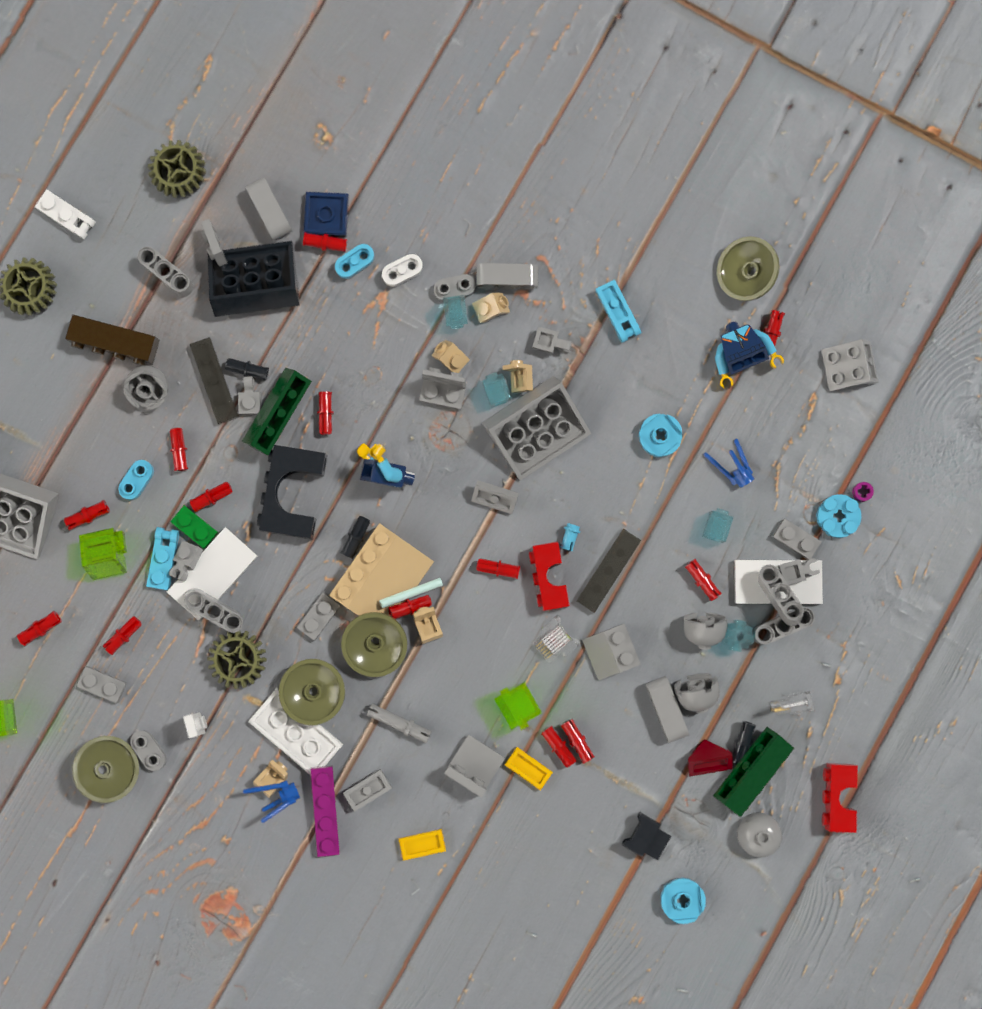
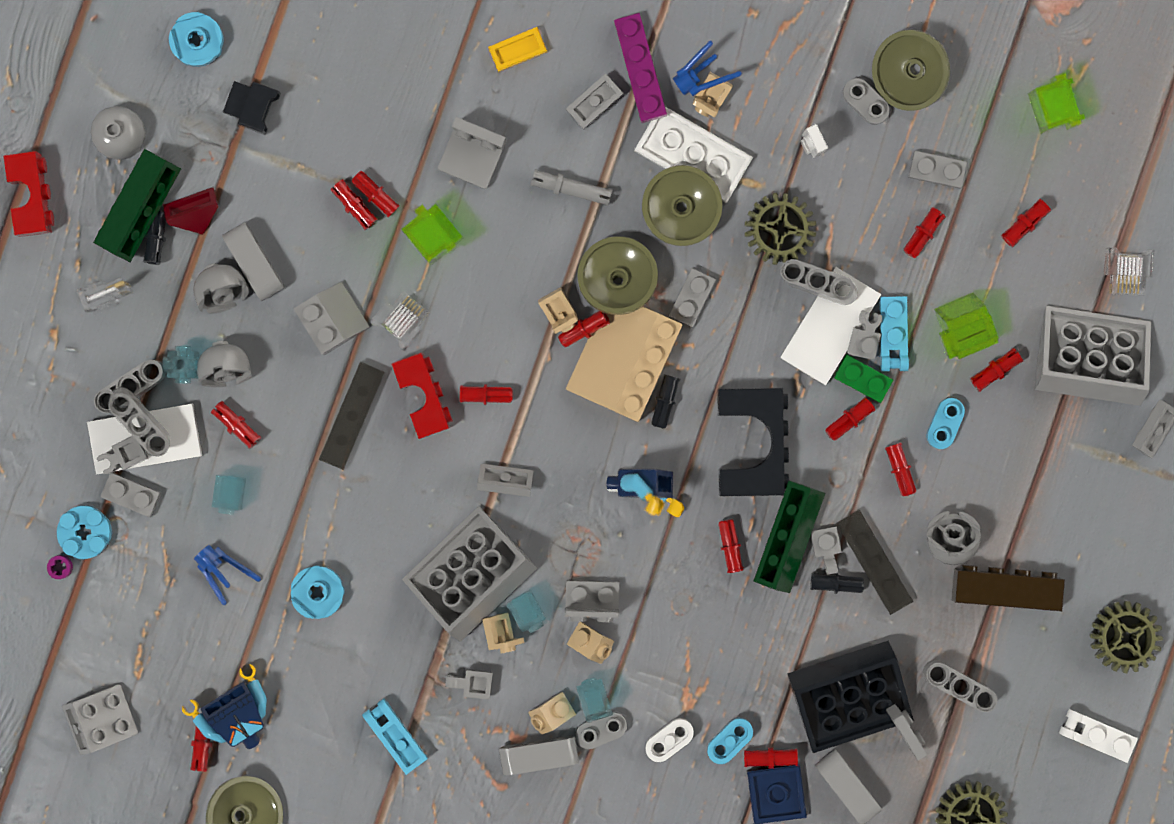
camera: 165 degrees right, 5 degrees up
light aqua bar [379,578,443,608] -> none
yellow tile [504,747,553,791] -> none
medium azure pin [560,523,581,552] -> none

